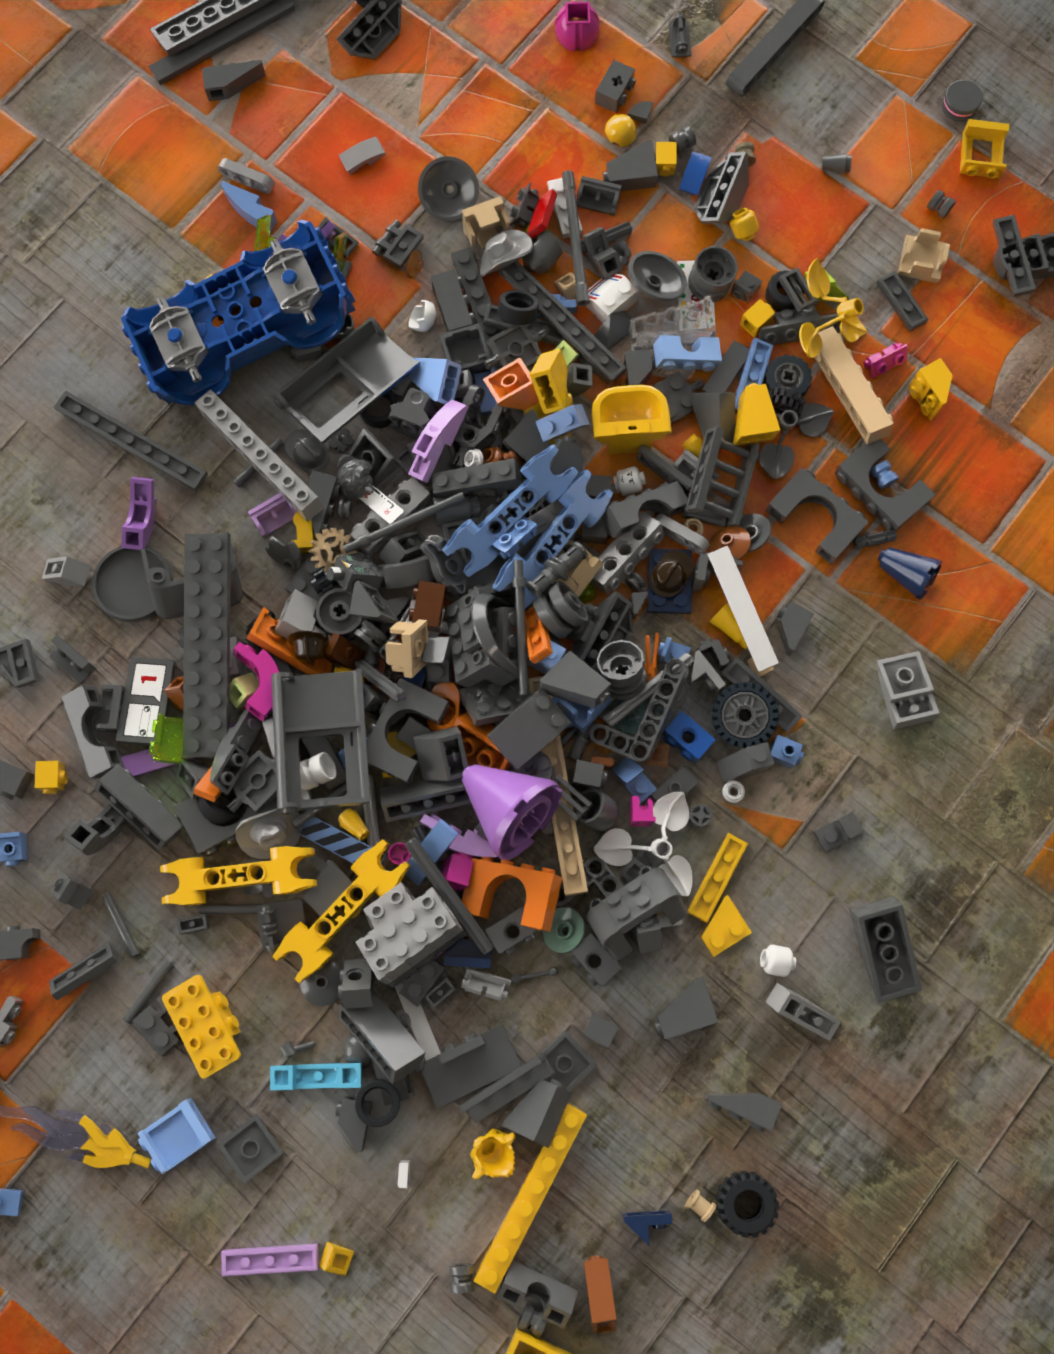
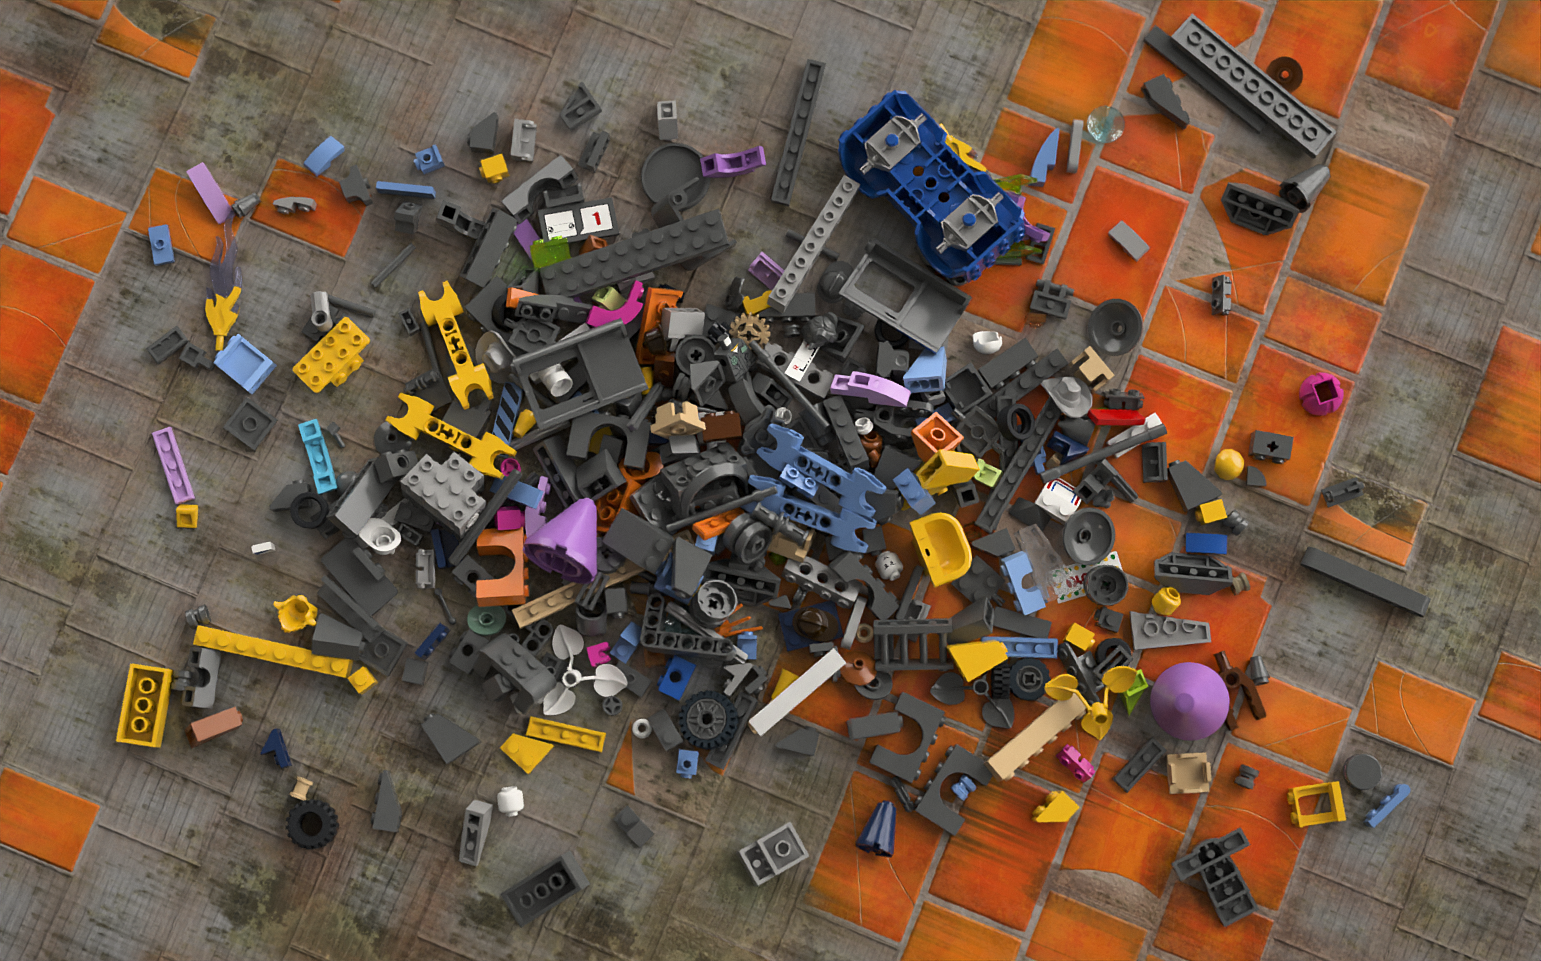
camera: 70 degrees right, 5 degrees up
dark grey plate [49,943,117,1000] -> none
dark orange tile [590,757,613,770] -> none
yellow cone [682,434,703,459] -> none
none -> dark grey plate [146,326,190,364]
none -> dark grey plate [179,342,216,371]
none -> light grey piece [310,291,333,332]
none -> yellow brick [347,666,378,695]
none -> white piece [359,518,401,555]
none -> medium blue tile [376,181,436,199]
none -> dark blue plate [414,623,451,660]
none -> light grey hinge [511,119,537,162]
none -> dark grey arch [846,712,903,741]
none -> dark blue slope [1046,431,1089,466]
none -> clear light blue dish [1087,106,1125,143]
none -> light grey wing [1129,611,1211,650]
none -> medium lavender cone [1150,662,1230,740]
none -> dark grey hinge [1211,275,1232,315]
none -> reddish brown piece [1213,650,1266,731]
none -> medium blue plate [1363,784,1410,828]

